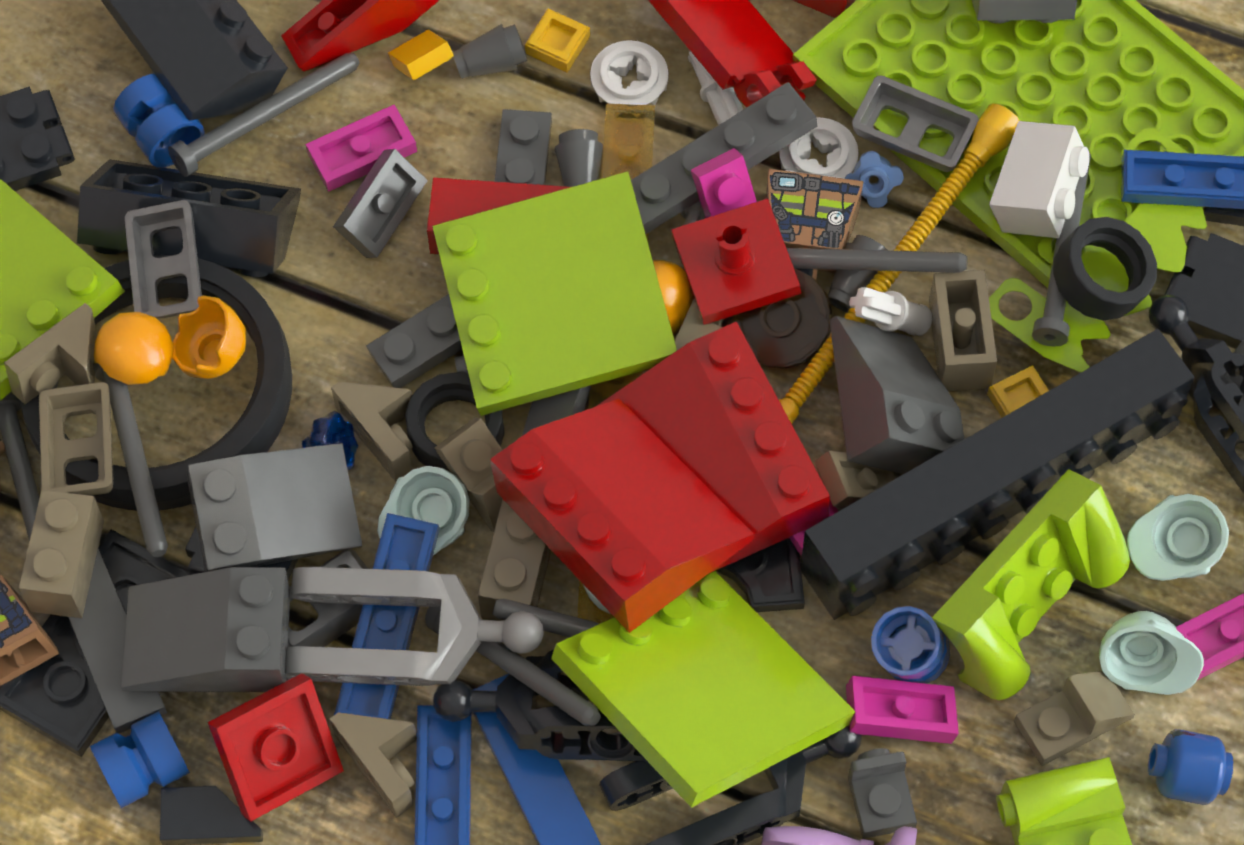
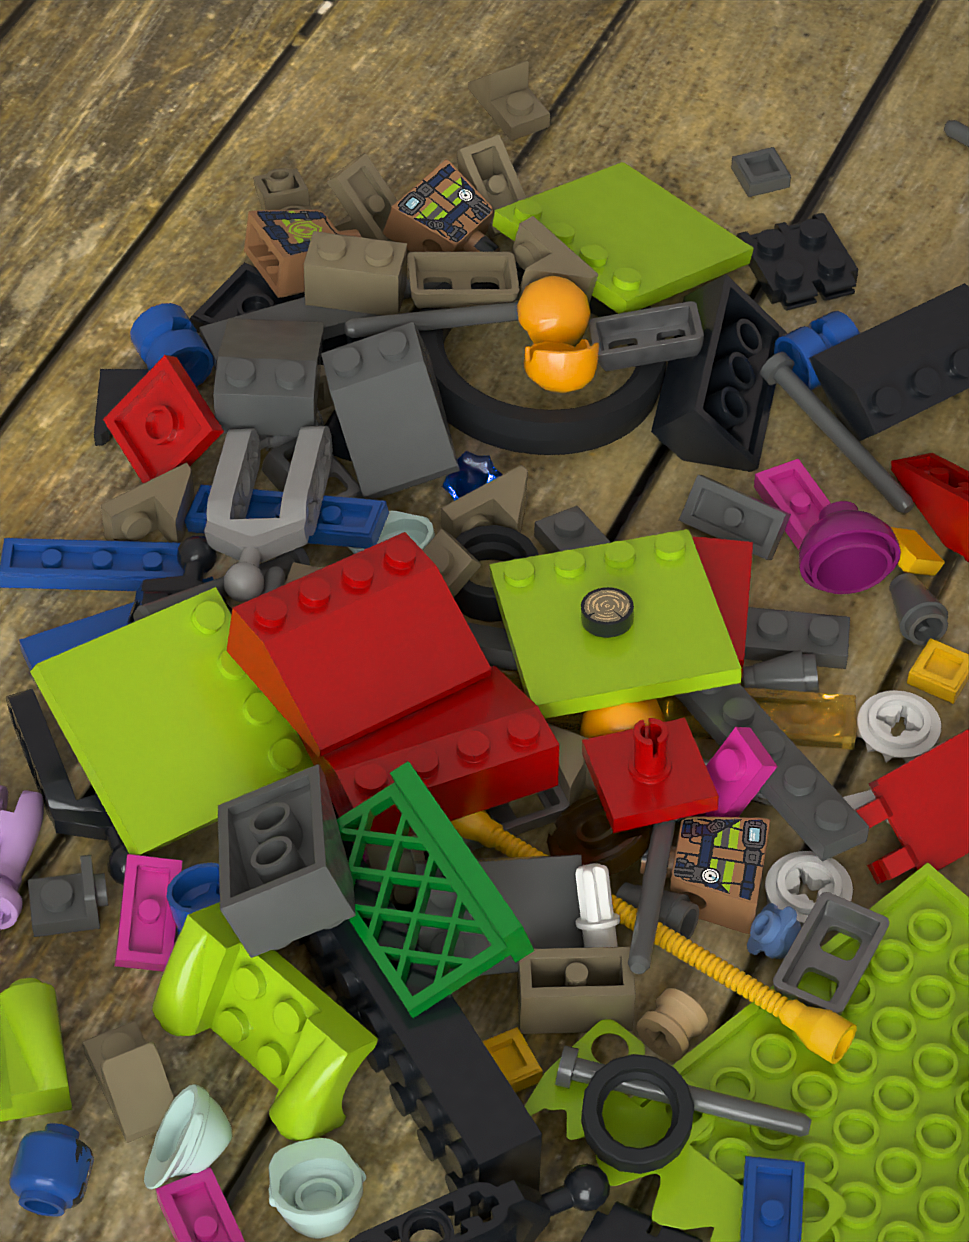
camera: 90 degrees right, 15 degrees down
white brick [989,121,1089,238] -> none
none -> dark grey slope [218,764,356,958]
none -> green fence [337,761,535,1018]
none -> tile [581,587,634,638]
none -> tan wheel [636,988,708,1061]
none -> magenta piece [799,501,901,594]

